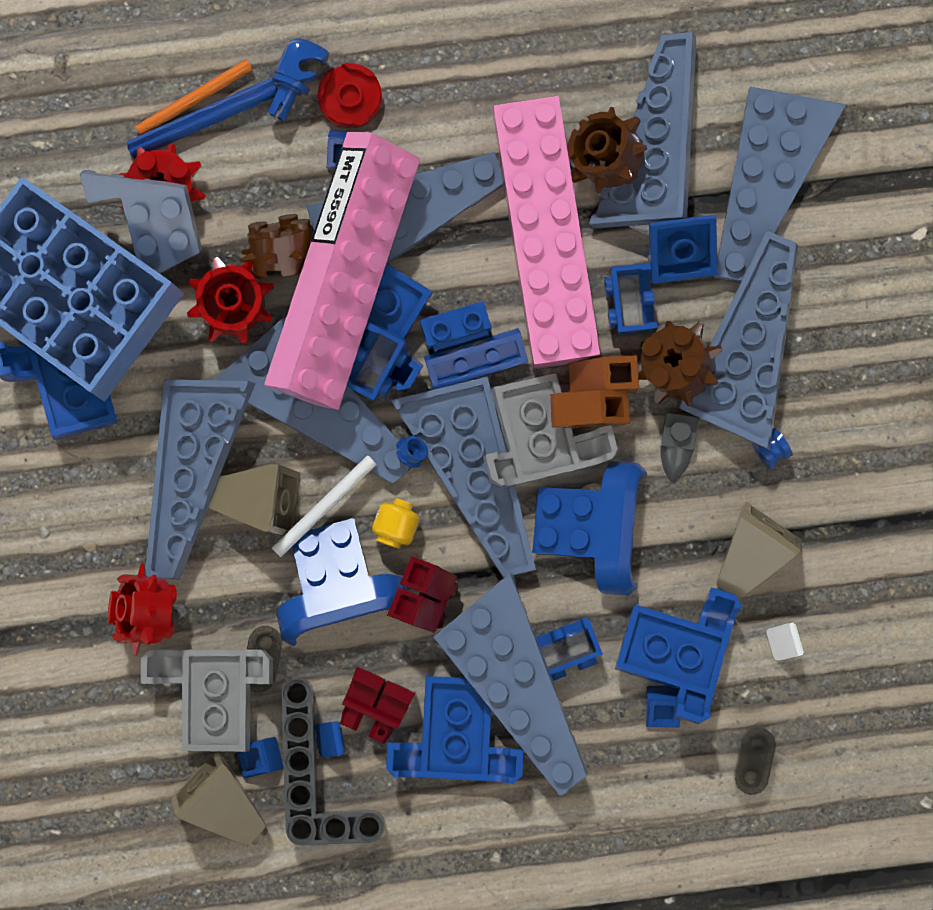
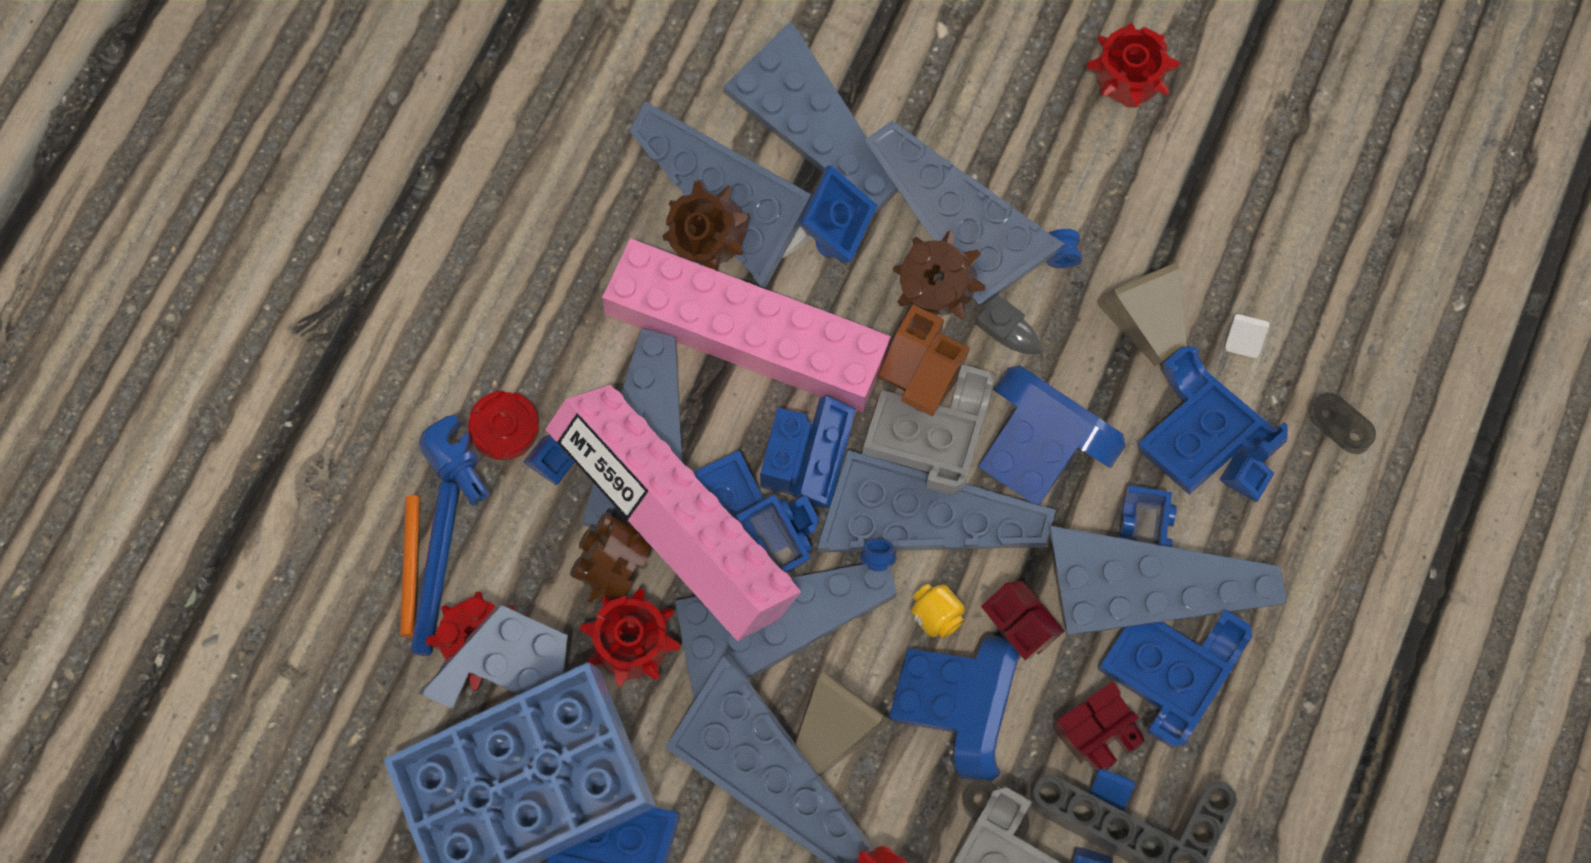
camera: 60 degrees left, 15 degrees down
white bar [272,455,377,557] -> none
blue window [604,263,658,337] -> none

